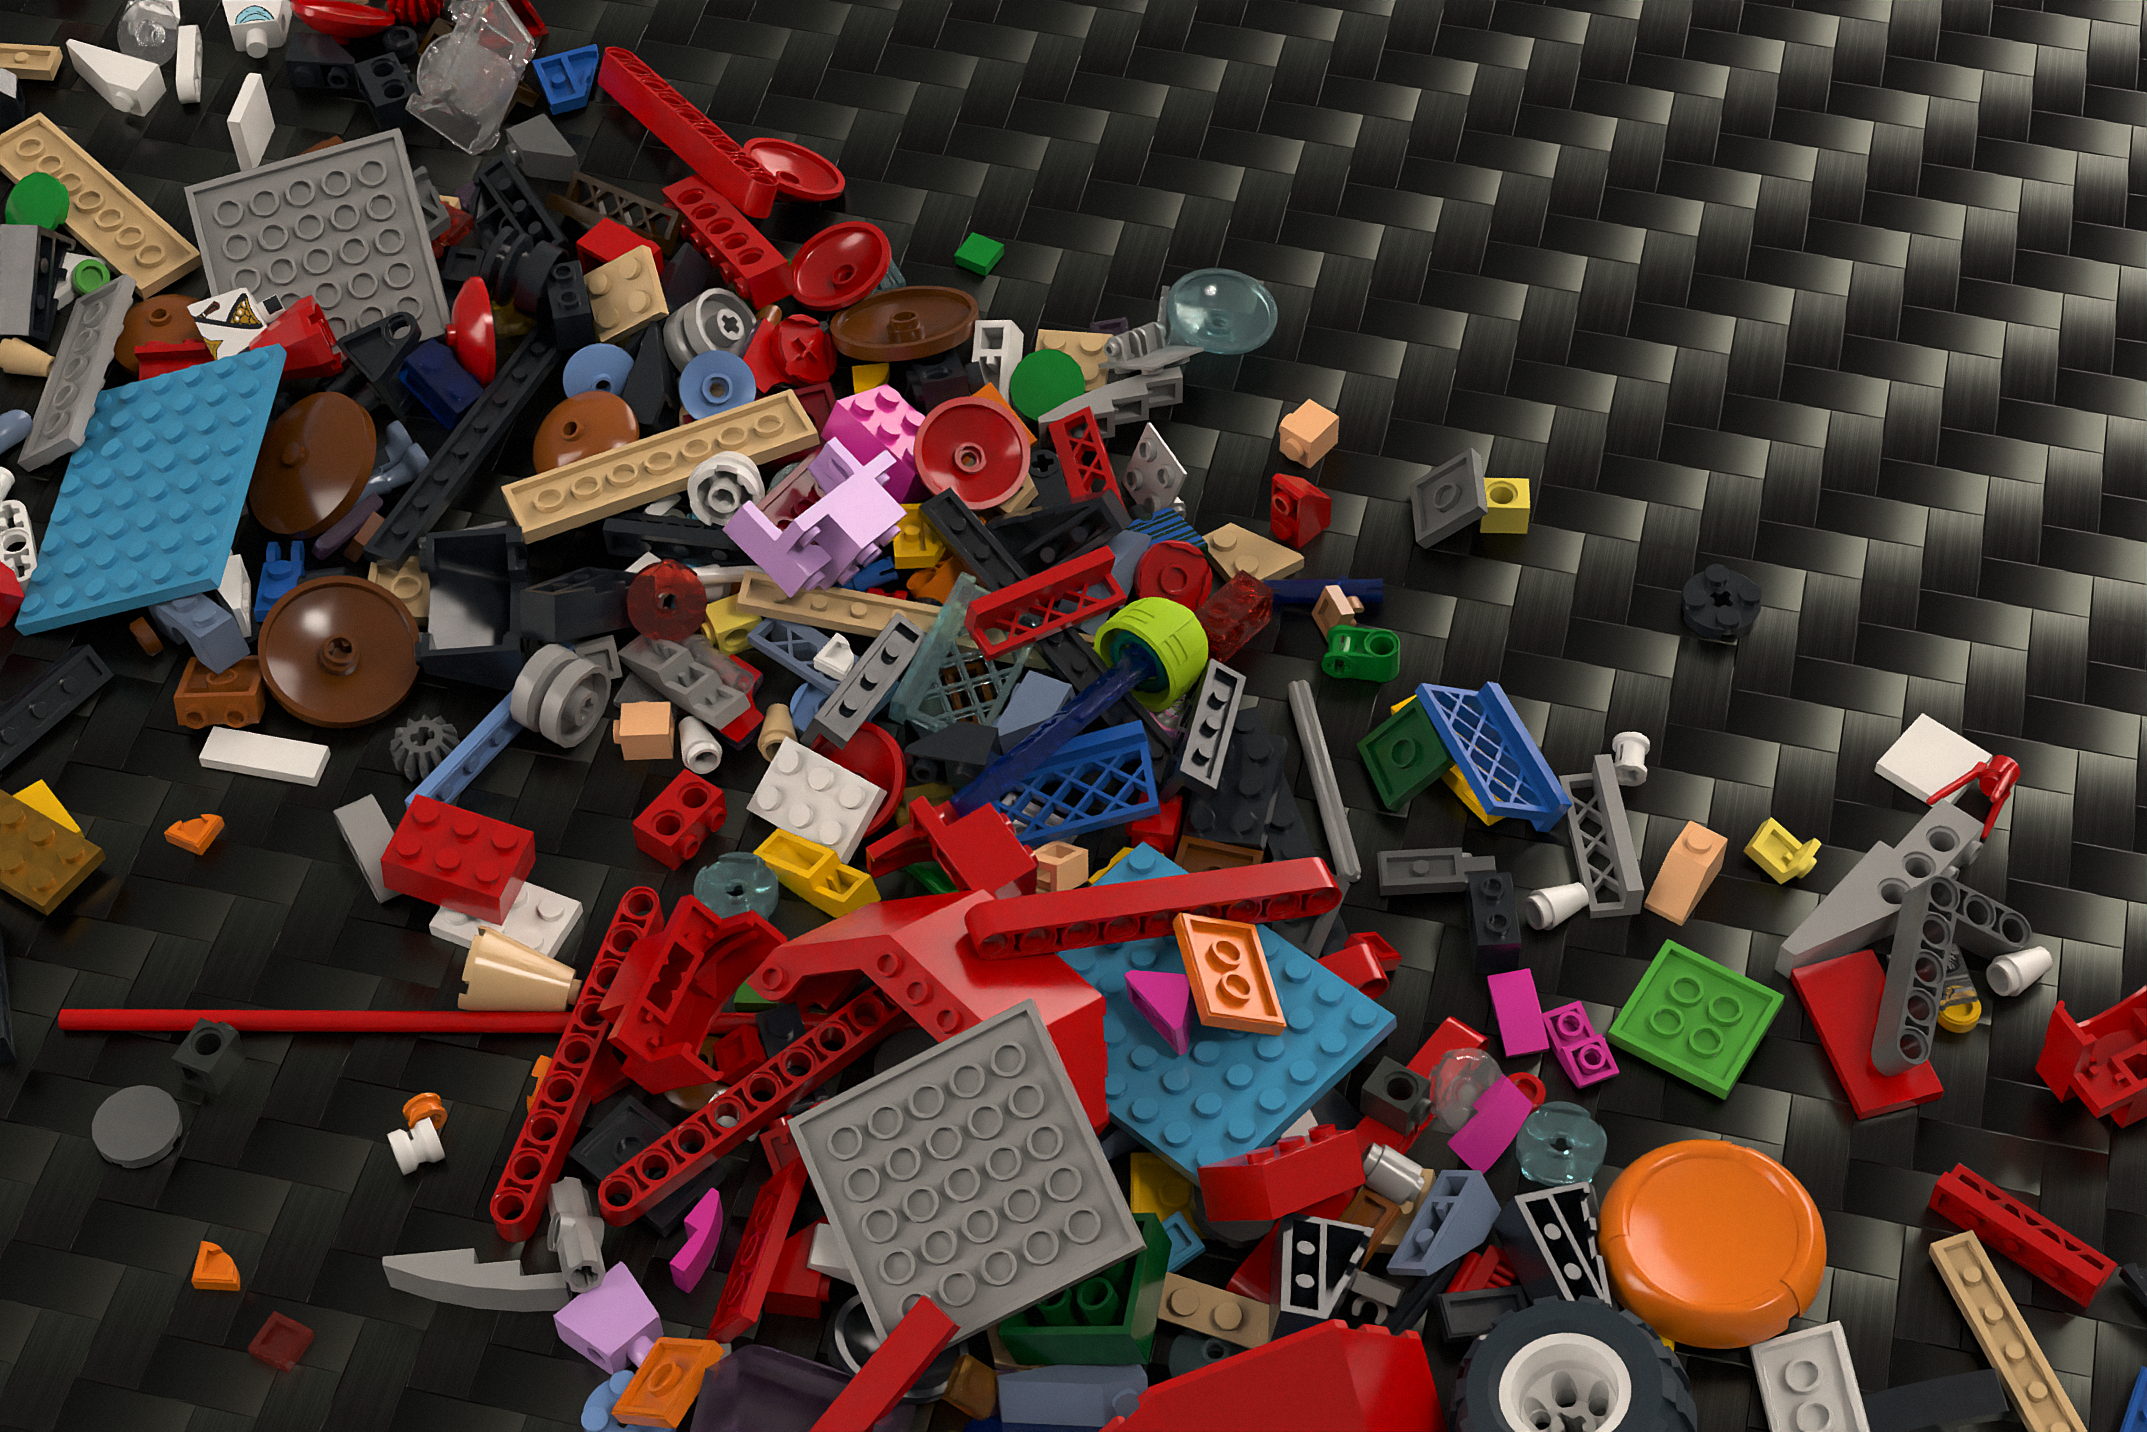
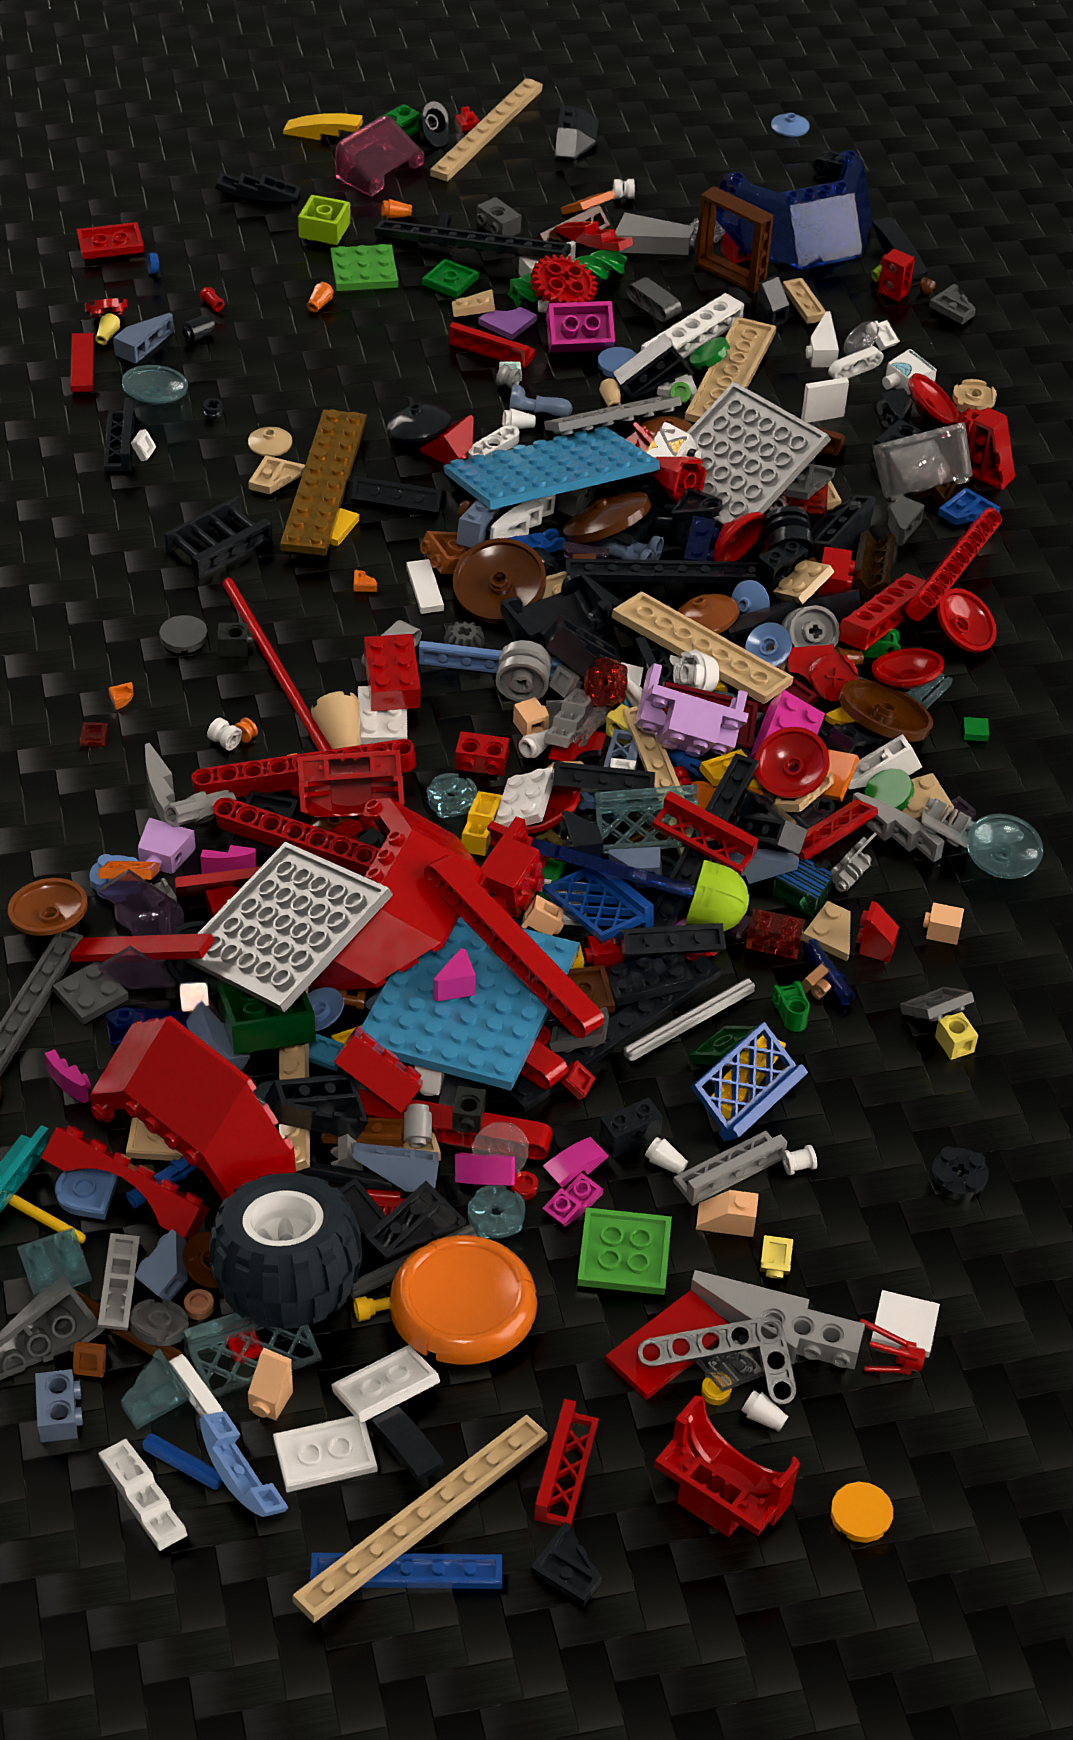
camera: 60 degrees right, 5 degrees down
black tile [964,361,985,396] -> none
red tile [1134,540,1213,612] -> none
orange tile [1172,913,1286,1036] -> none
dark grey hinge [1377,847,1496,896] -> none

